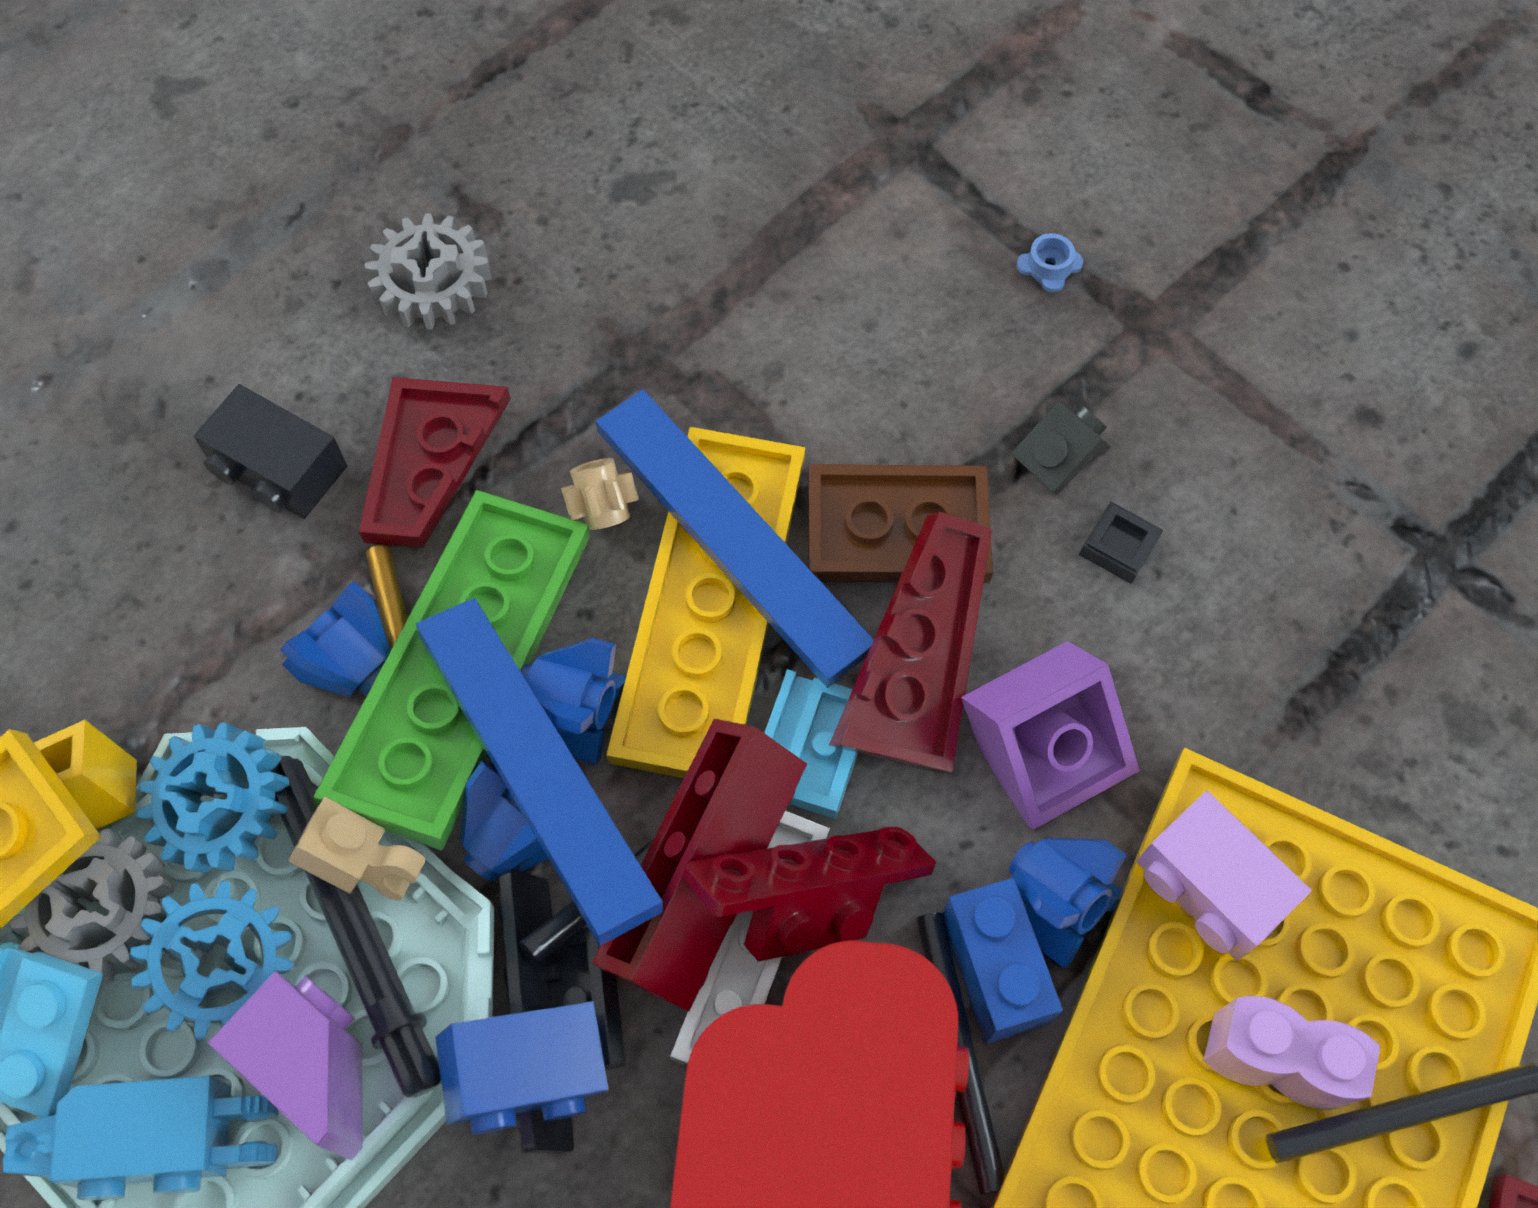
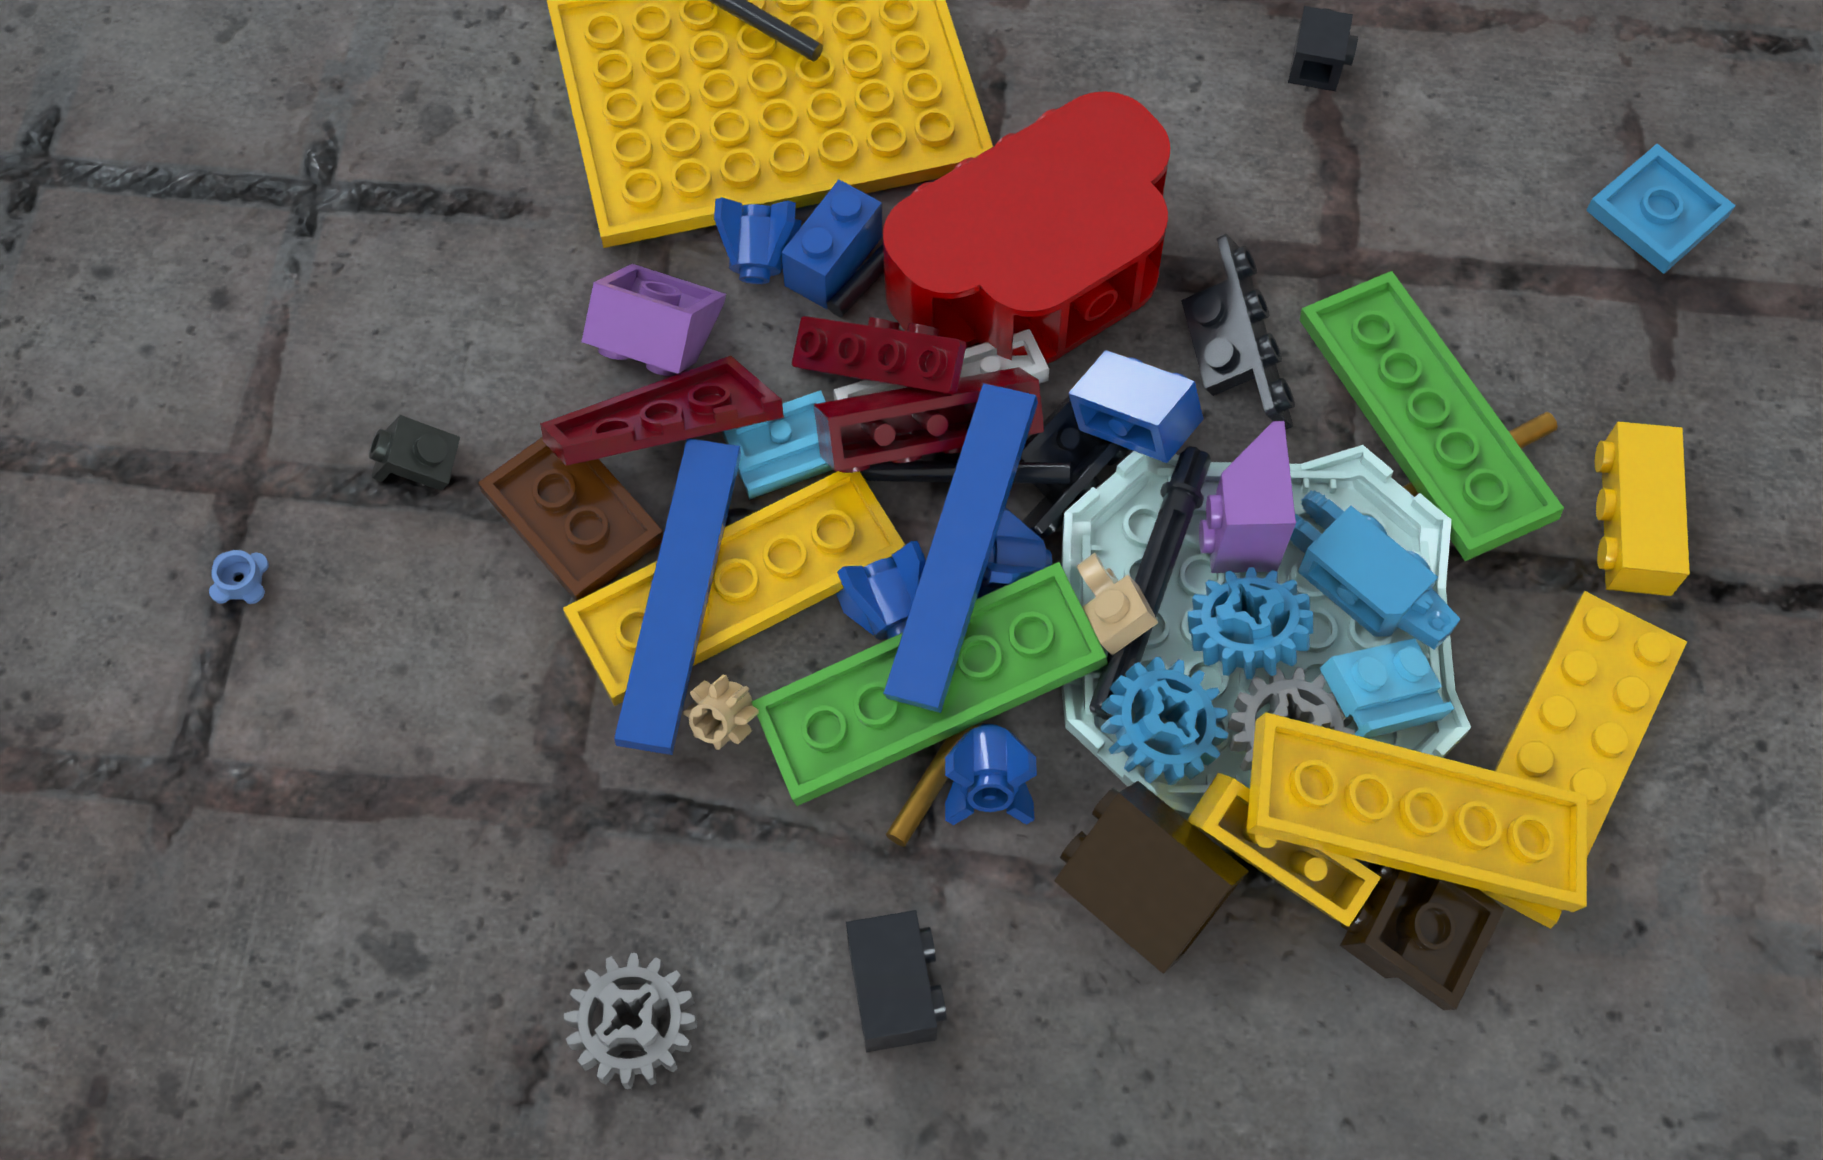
camera: 130 degrees left, 0 degrees up
dark red wing [359,377,511,548] -> none
black tile [1079,501,1163,584] -> none
lavender brick [1136,790,1312,961] -> none
lavender brick [1204,996,1380,1110] -> none
none -> dark brown brick [1054,781,1249,974]

